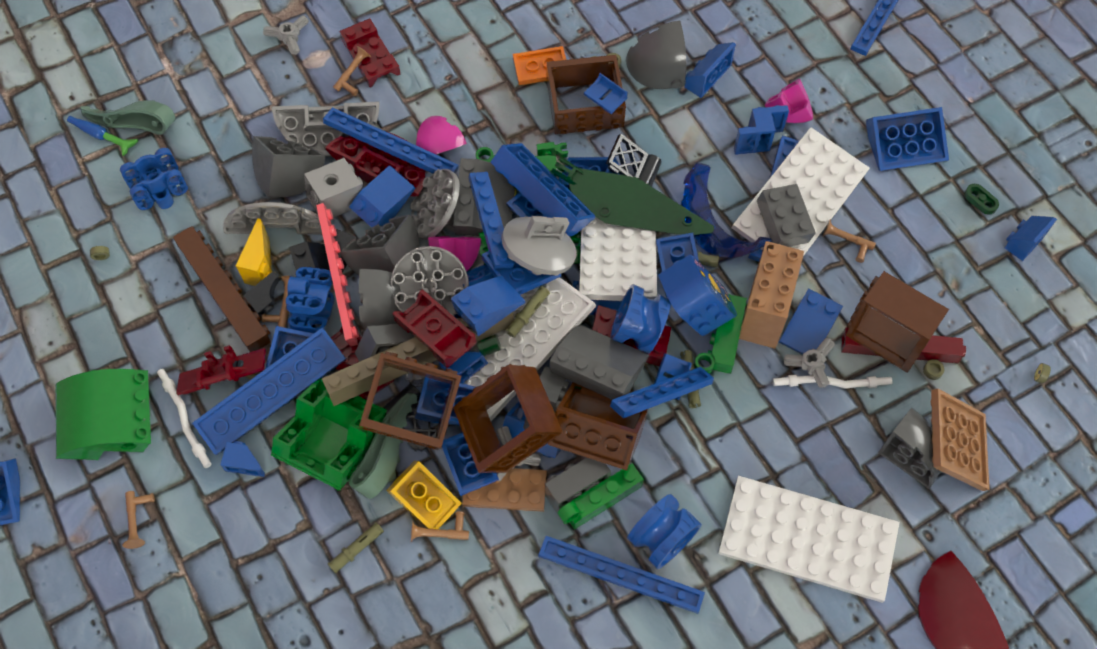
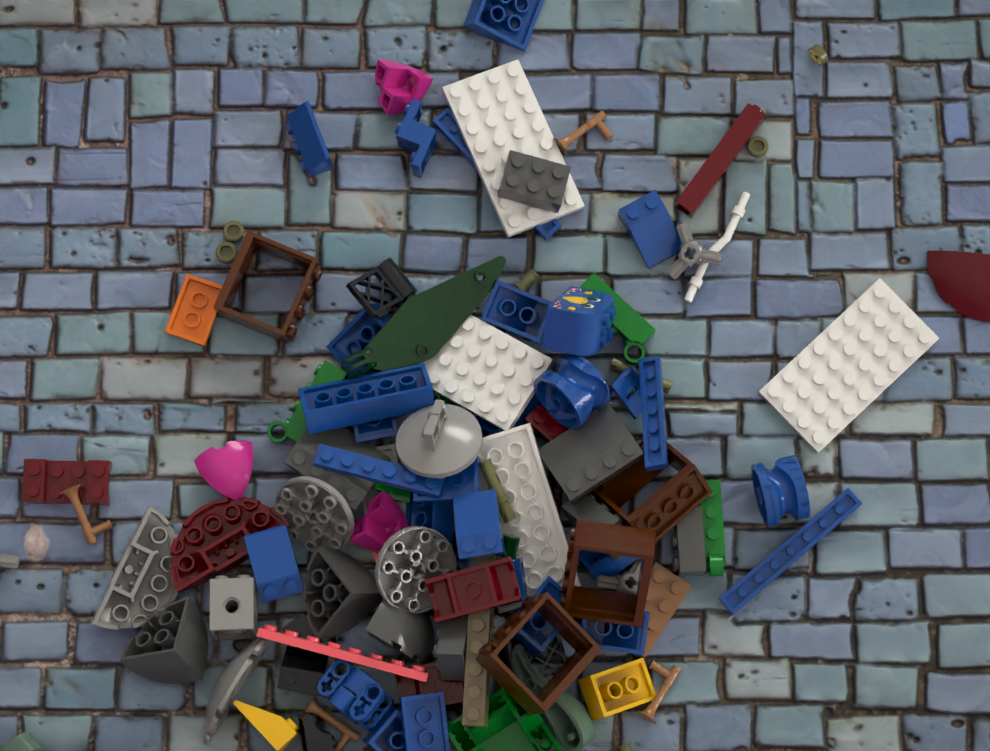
camera: 60 degrees left, 15 degrees up
blue plate [323,107,459,174] -> none
green plate [536,142,568,158] -> none
blue piece [584,73,628,114] -> none
dark grey brick [626,20,686,89] -> none
clear blue windscreen [681,162,773,258] -> none
medium nougat window [739,241,804,349] -> none
reddish brown window [846,271,949,373] -> none
dark grey brick [878,408,940,489] -> none
medium nougat plate [930,389,990,491] -> none

